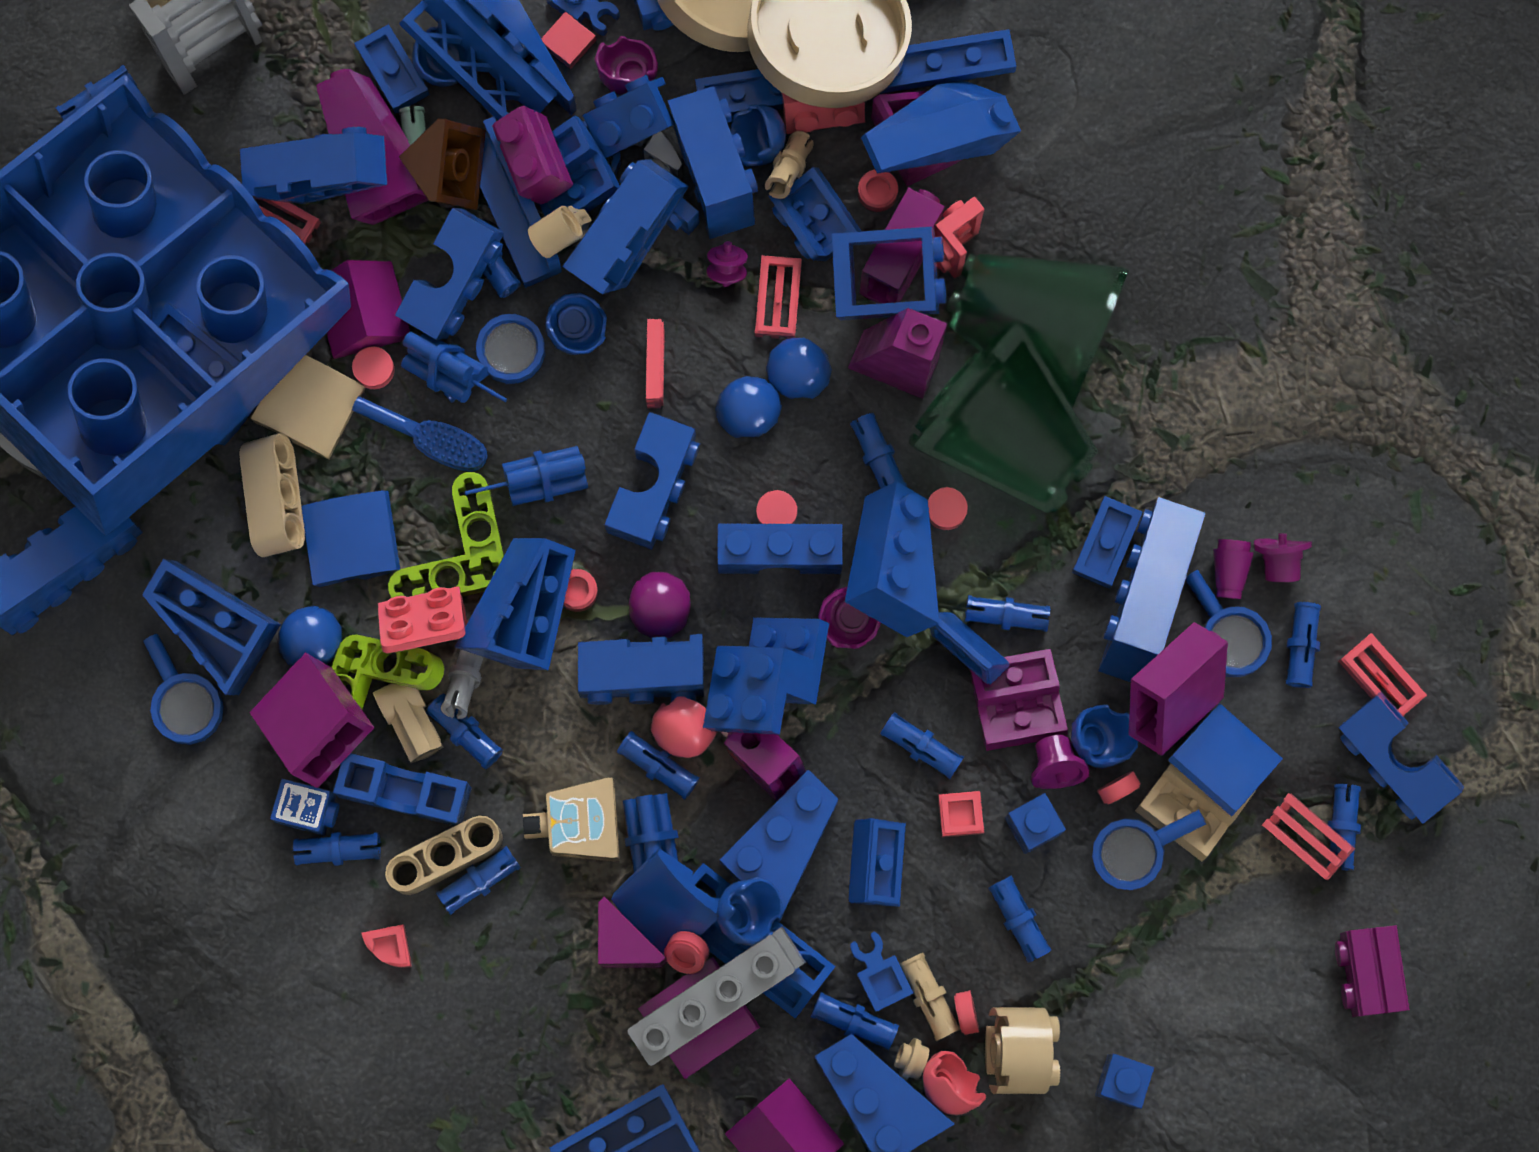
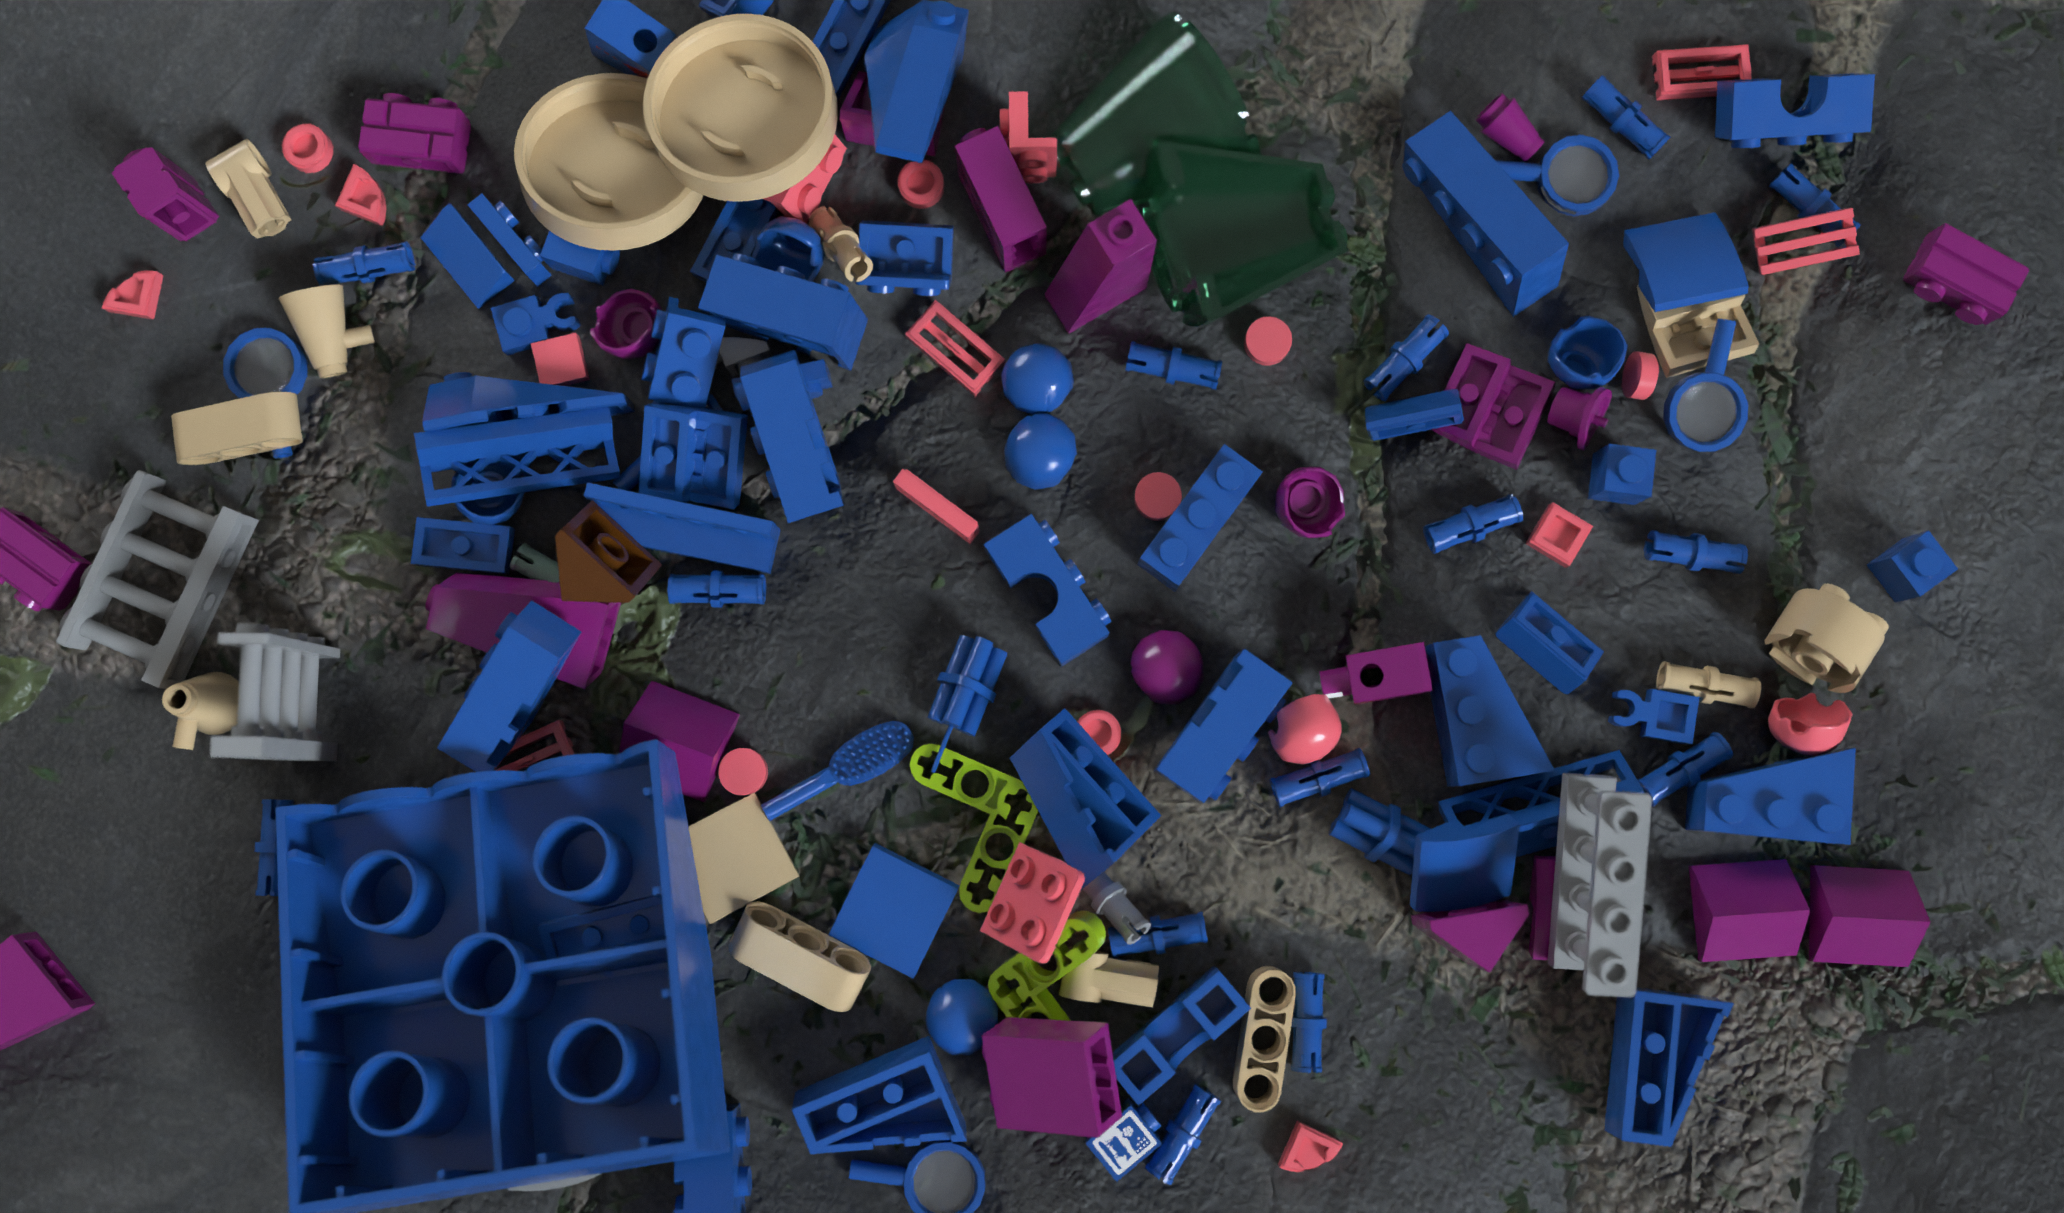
camera: 50 degrees left, 5 degrees up
blue arch [395,208,504,340] -> none
blue piece [401,332,507,403] -> none
piece [442,314,545,403] -> none
magenta brick [492,106,573,204] -> none
tan torso [523,778,620,862] -> none
tan piece [528,206,592,258] -> none
blue hair [545,293,607,355] -> none
coral tile [664,931,709,974] -> none
blue bracket [703,618,829,735] -> none
magenta wheel [706,241,748,287] -> none
blue hair [717,877,783,946] -> none
blue window [832,227,946,321] -> none
blue wedge [845,481,940,637] -> none
tan plate [894,1038,930,1080] -> none
coral tile [954,990,979,1035] -> none
blue plate [1072,496,1142,589] -> none
magenta brick [1129,622,1228,756] -> none
magenta piece [1253,533,1312,582] -> none

